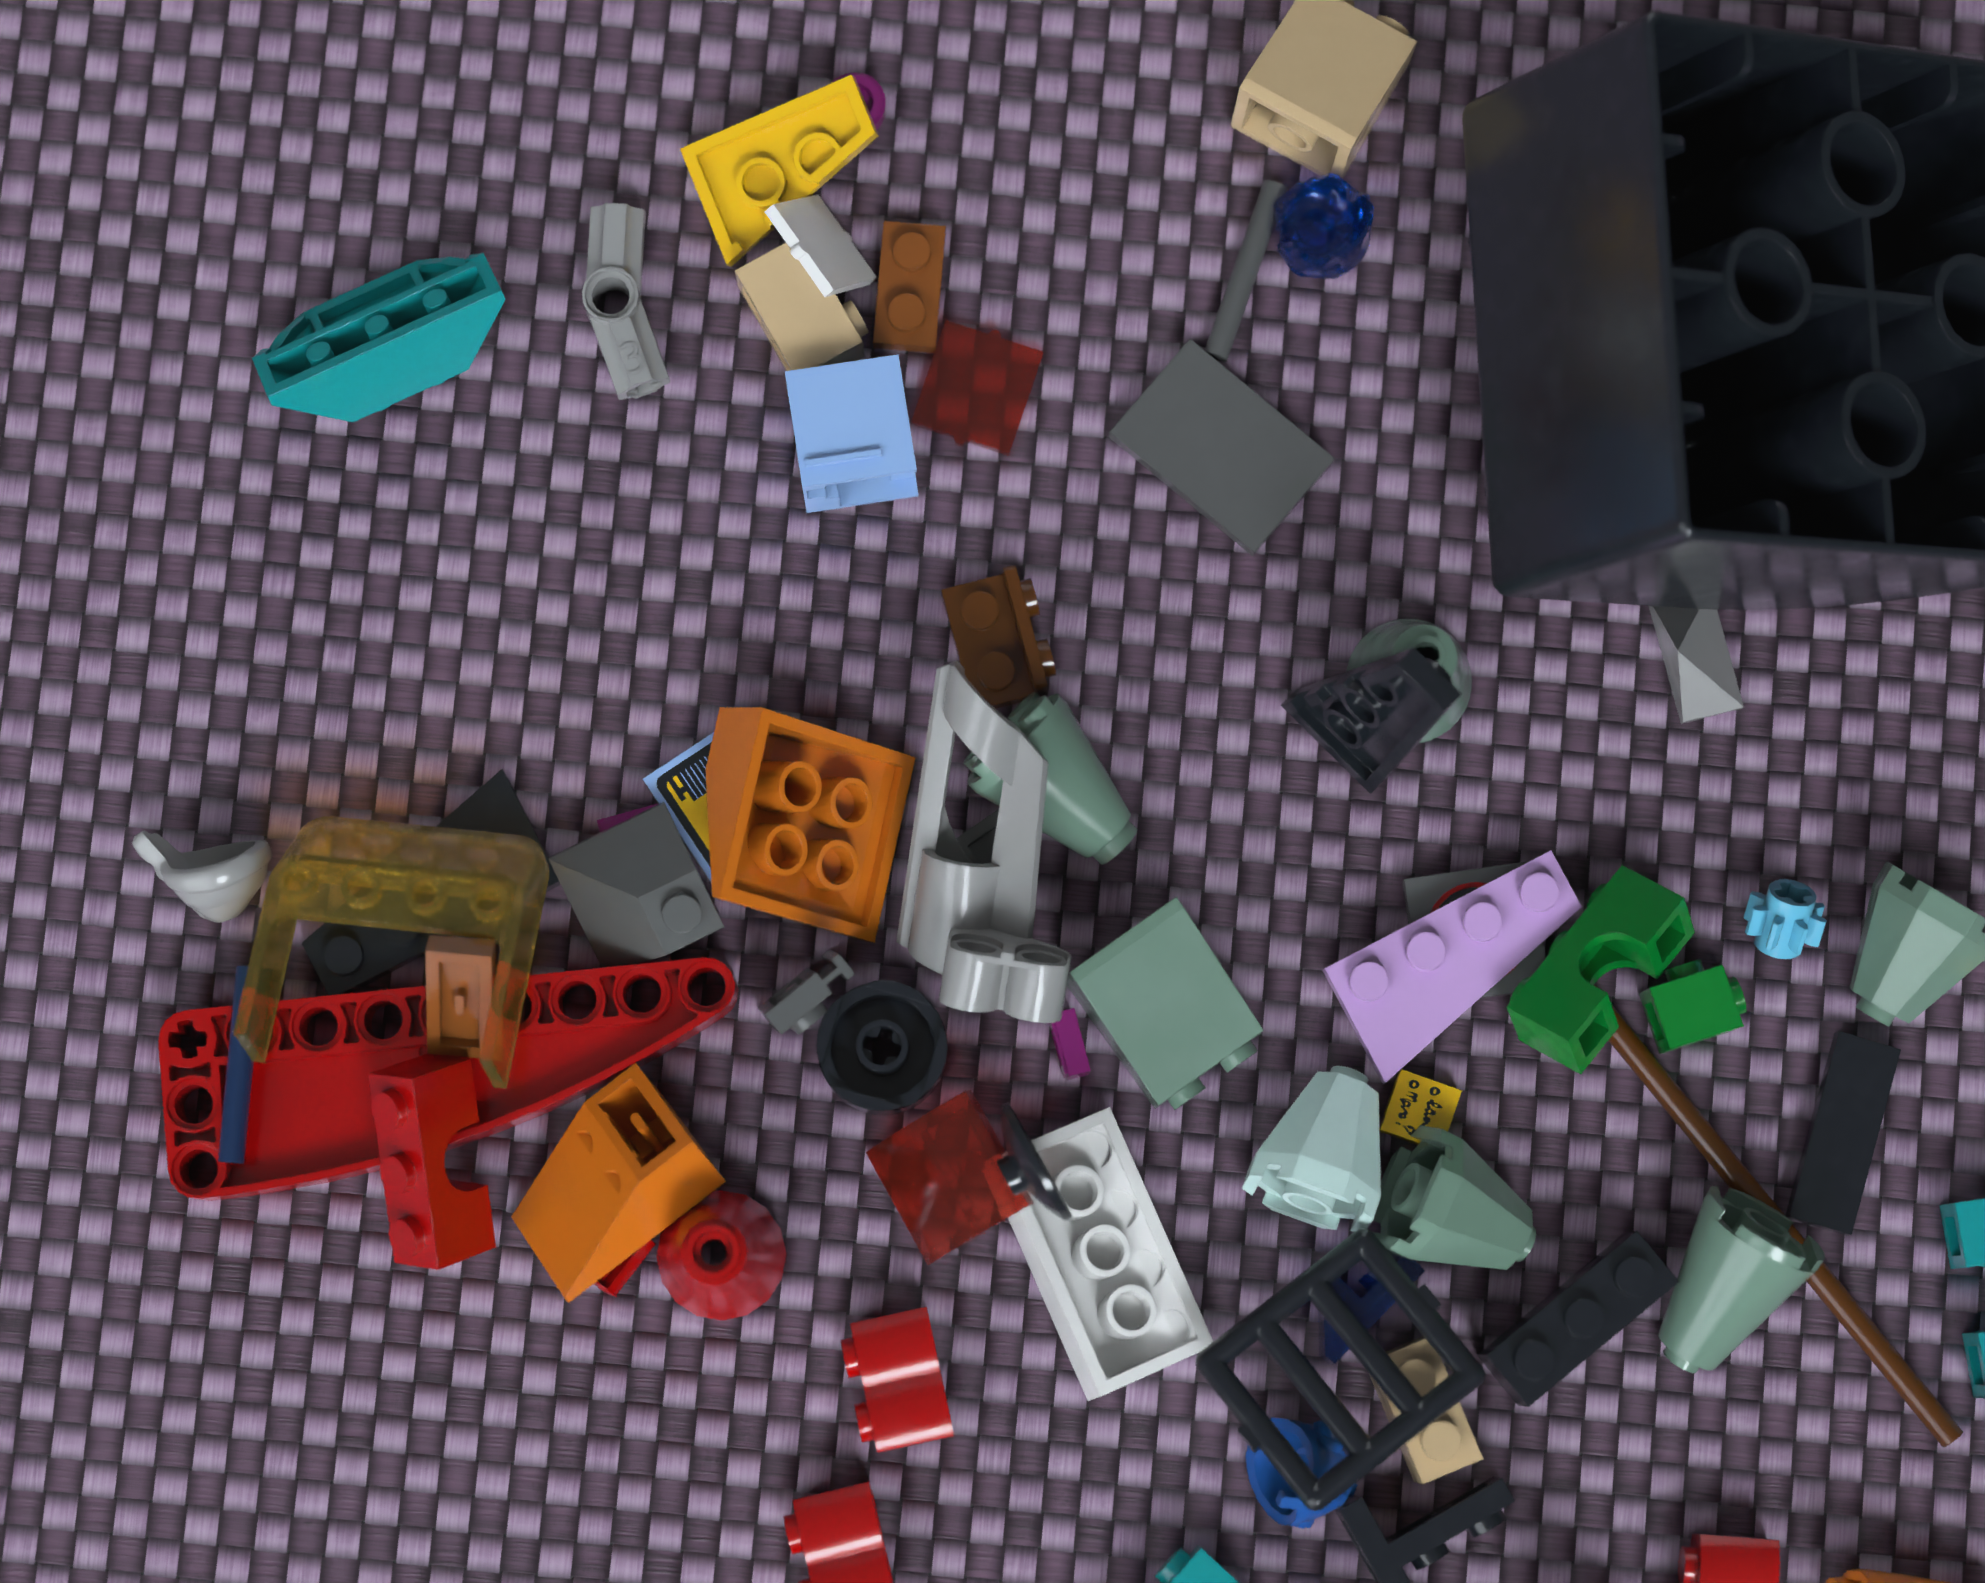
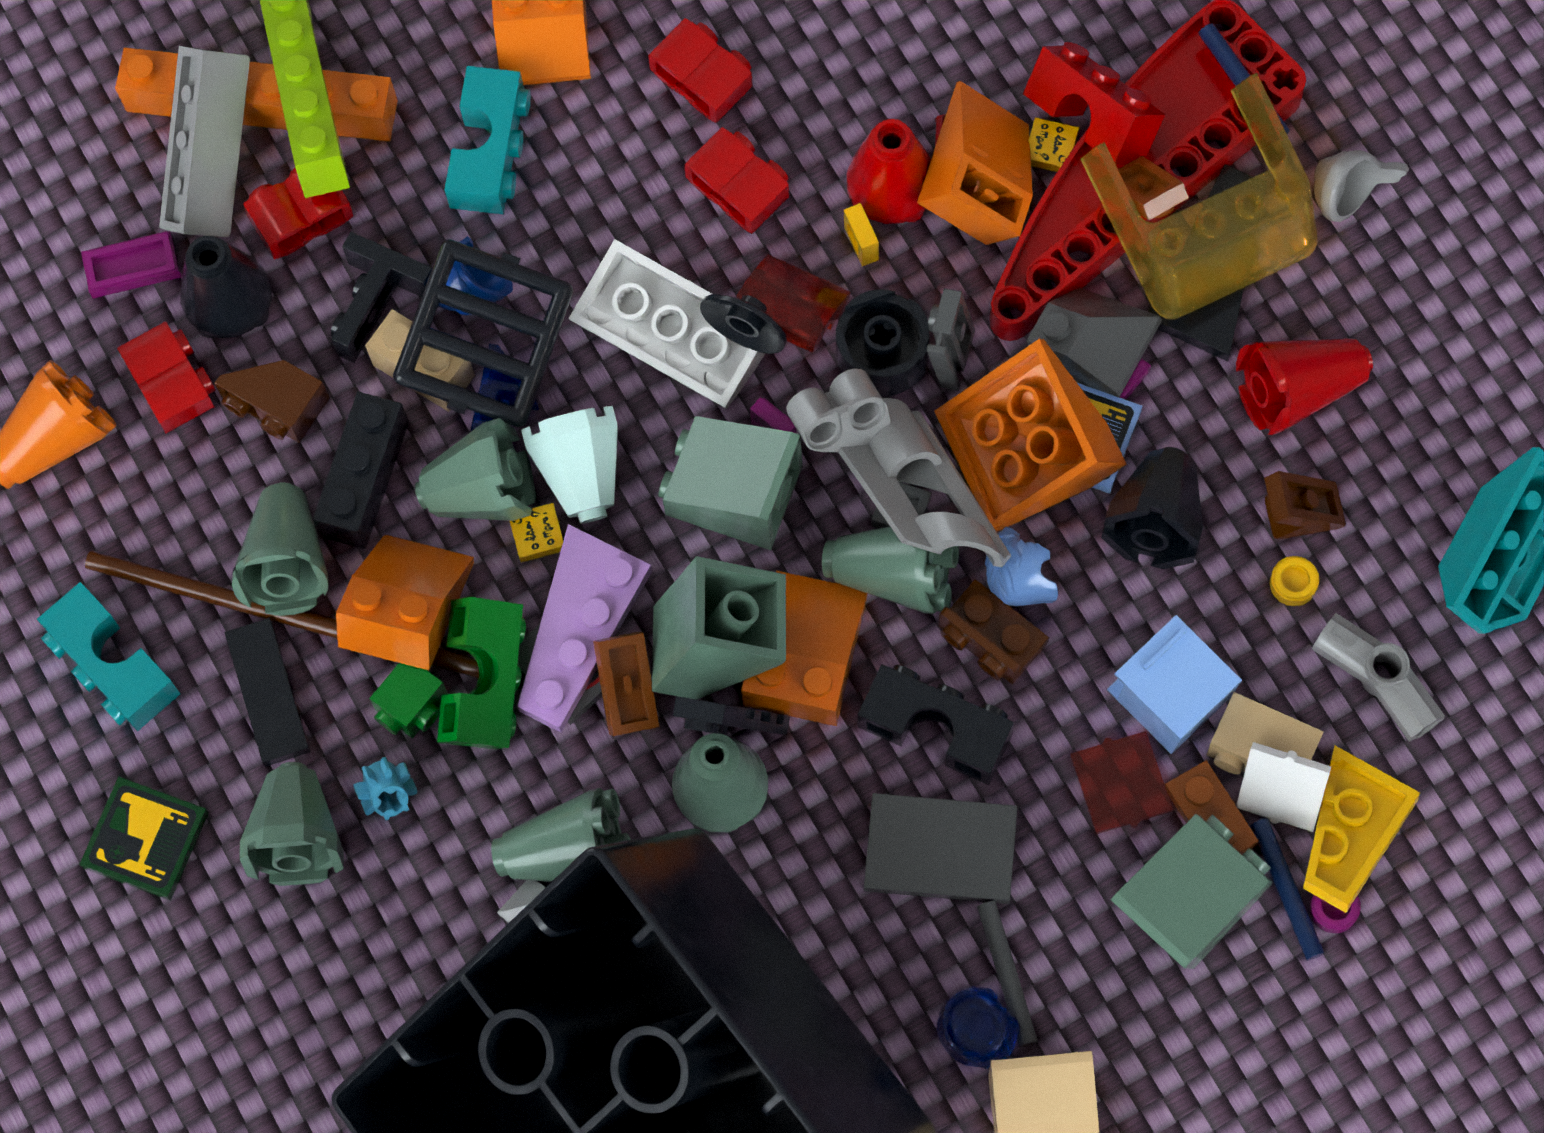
camera: 155 degrees right, 10 degrees down
none -> reddish brown slope [214,360,330,443]
none -> orange slope [336,534,474,670]
none -> sand green cone [491,788,631,882]
none -> dark orange plate [593,632,660,736]
none -> sand green slope [652,556,786,700]
none -> orange slope [741,570,868,726]
none -> yellow tile [844,203,879,267]
none -> black arch [857,664,1014,785]
none -> medium blue hair [985,527,1058,606]
none -> yellow tile [1028,117,1079,172]
none -> black cone [1101,447,1203,569]
none -> sand green slope [1110,814,1273,969]
none -> red cone [1236,338,1373,435]
none -> dark blue bar [1250,818,1325,961]
none -> reddish brown slope [1264,471,1347,539]
none -> yellow tile [1270,556,1319,606]

